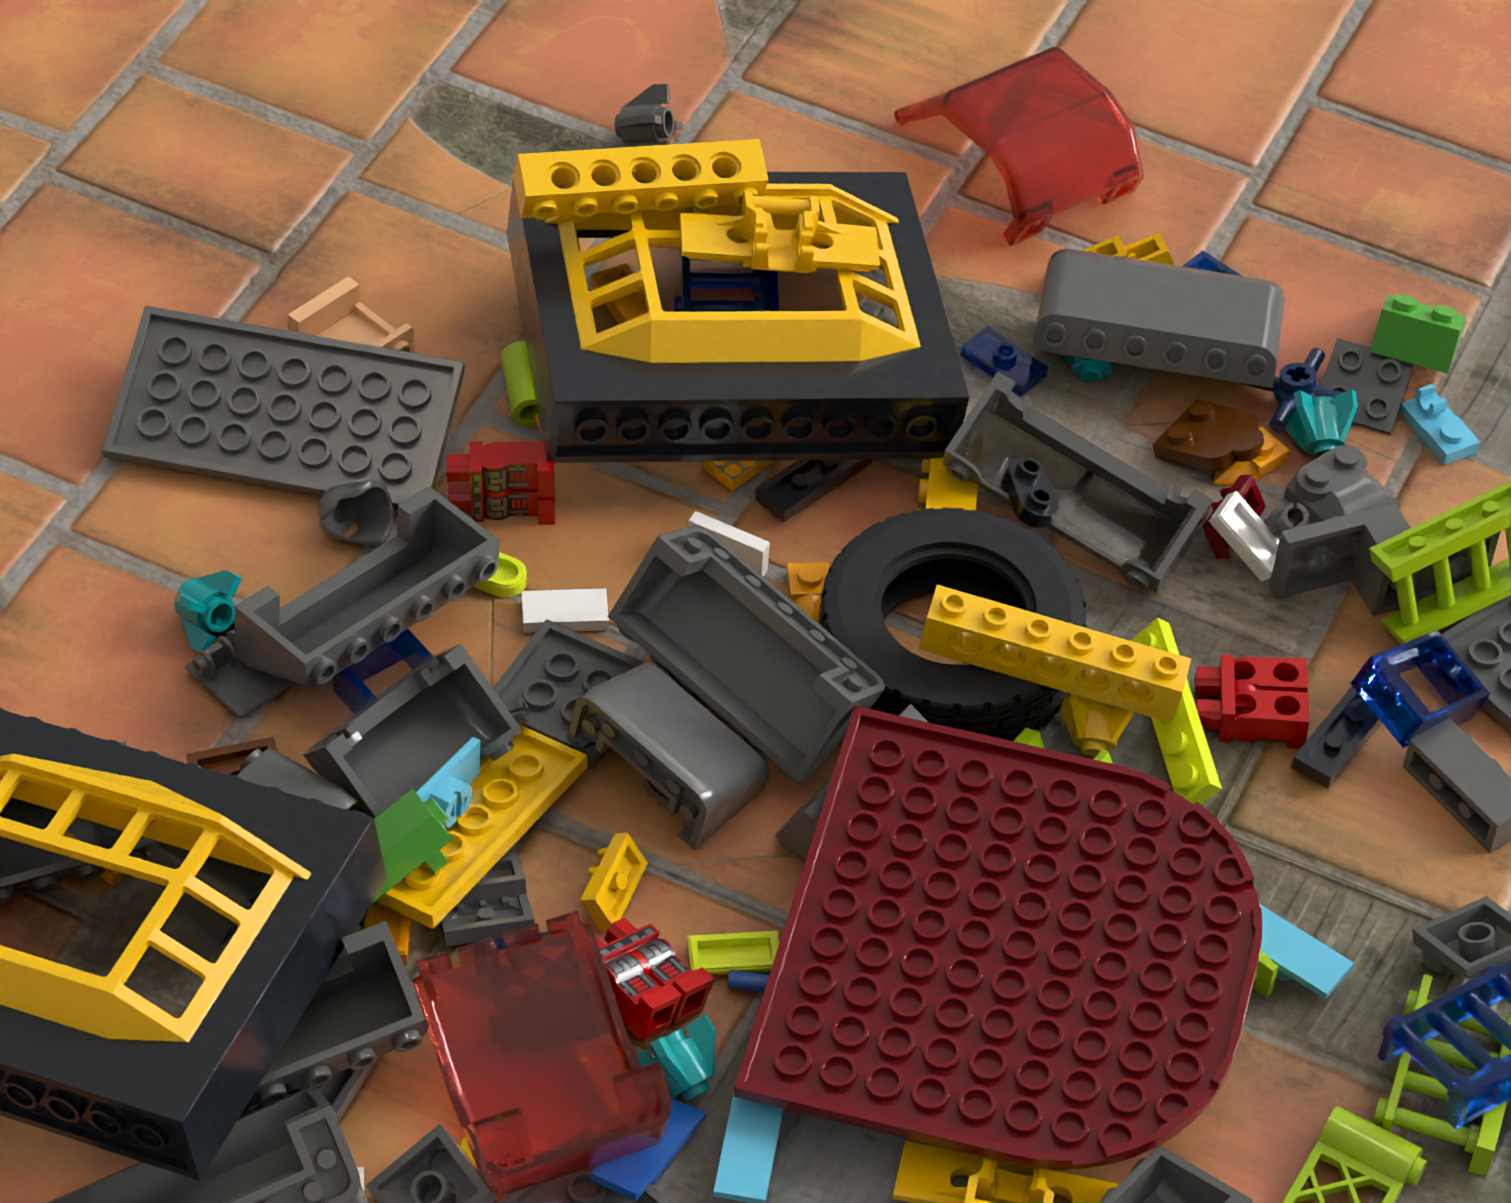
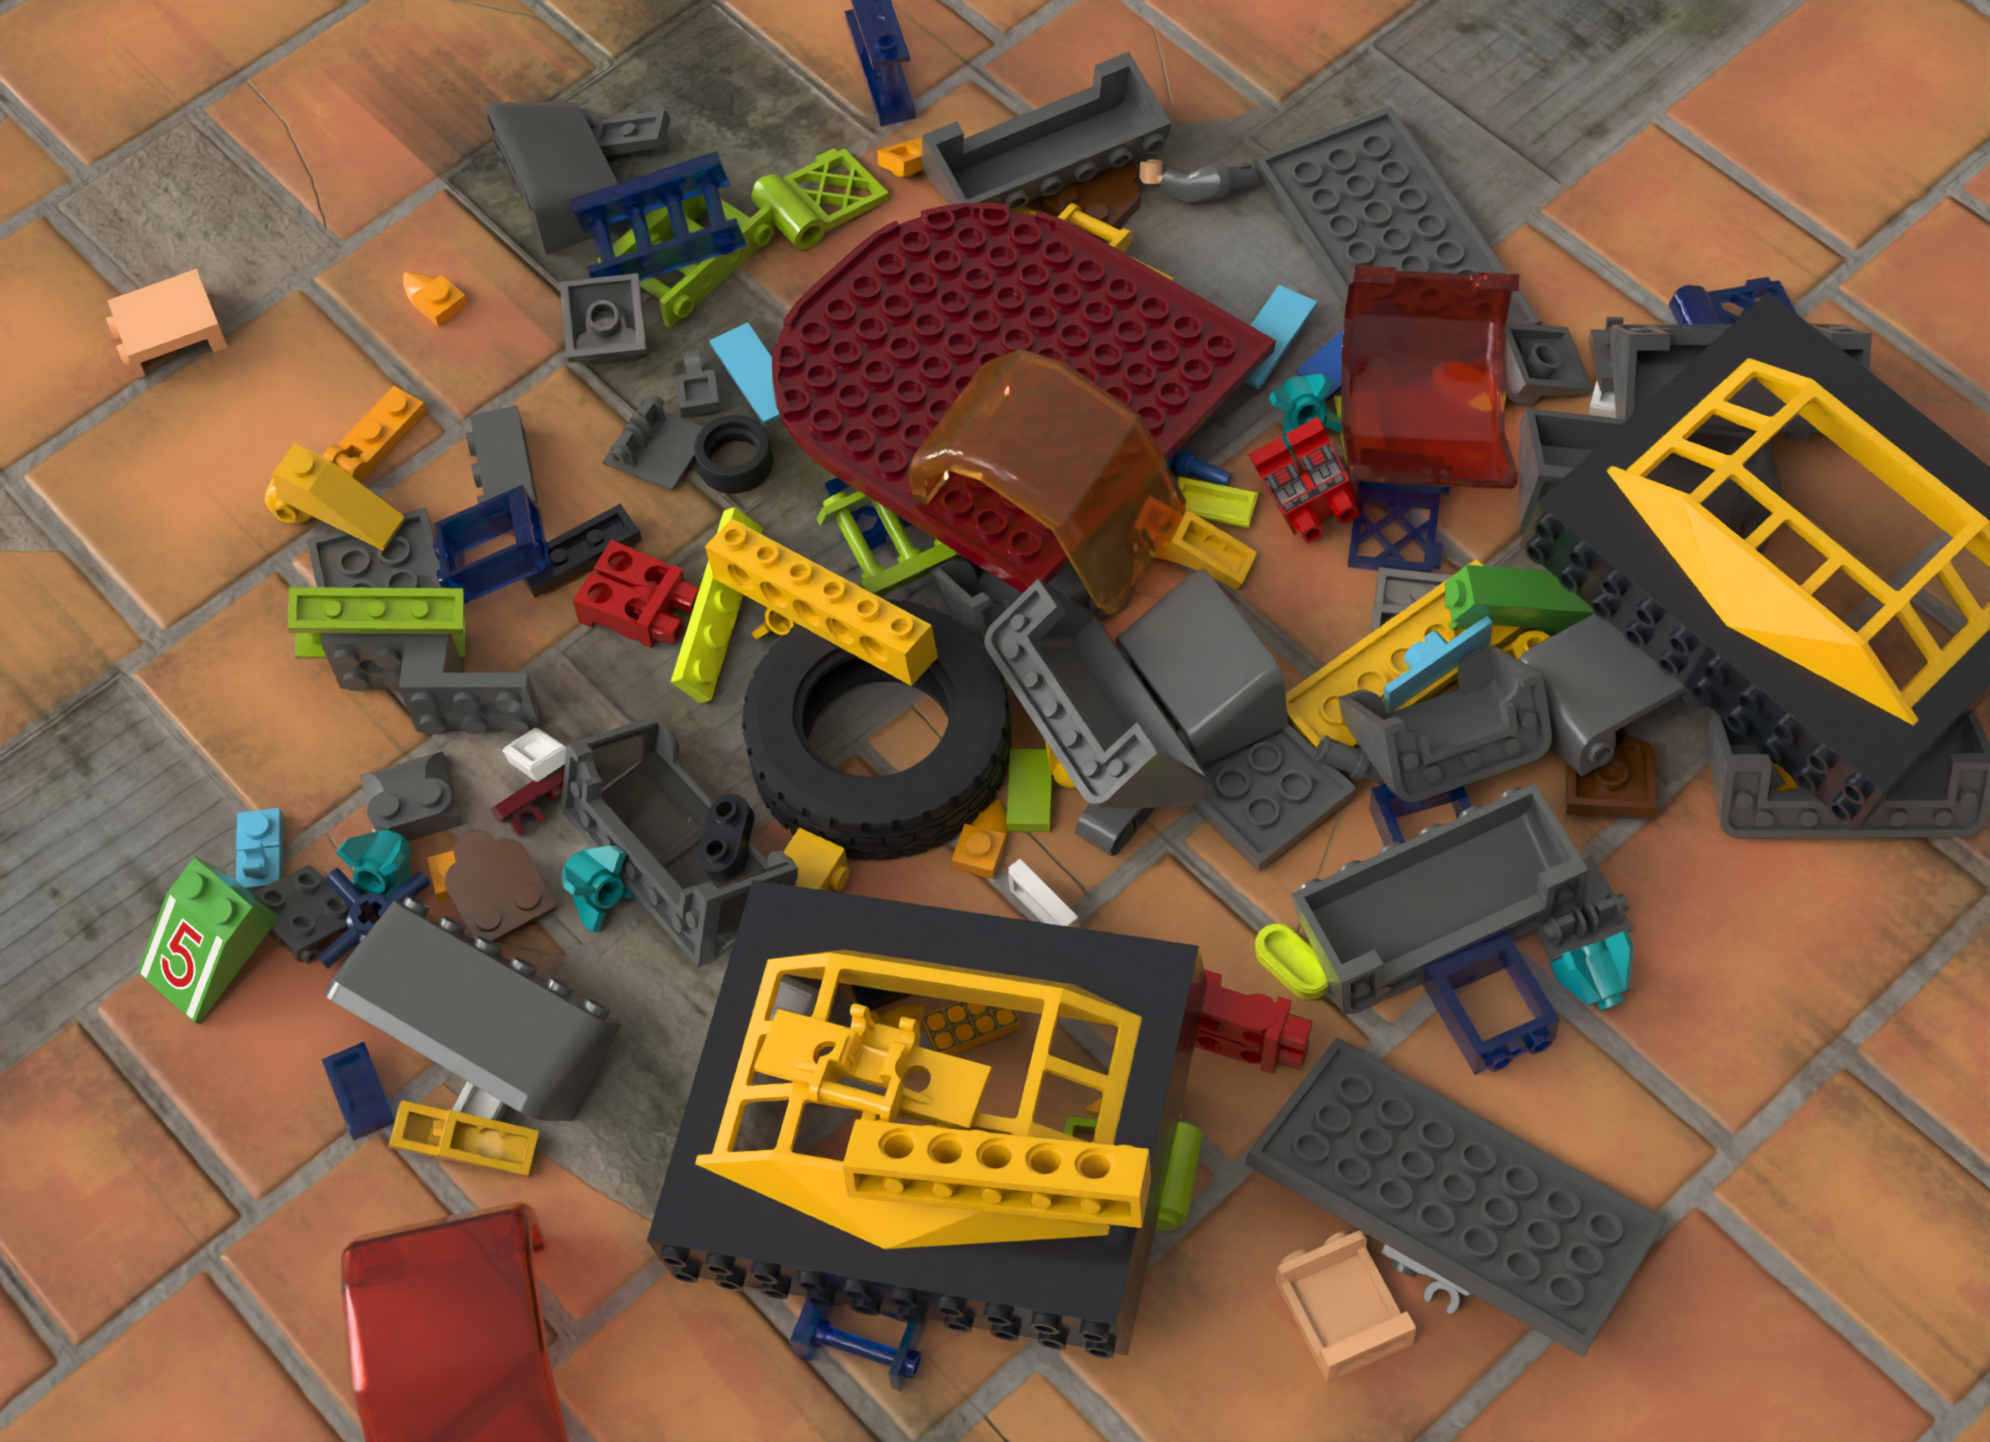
camera: 150 degrees left, 10 degrees up
dark grey hair [318,479,394,548] -> none
white tile [521,588,609,633] -> none
yellow plate [580,832,648,931] -> none
clear blue plate [960,326,1048,397] -> none
dark grey pin [1263,503,1309,539] -> none
none -> teal brick [562,845,637,932]
none -> dark grey hinge [603,394,704,491]
none -> dark grey plate [675,348,721,417]
none -> black tyre [694,415,773,494]
none -> clear orange windscreen [909,349,1187,616]
none -> yellow slope [1119,495,1257,590]
none -> clear blue window [1423,931,1560,1075]

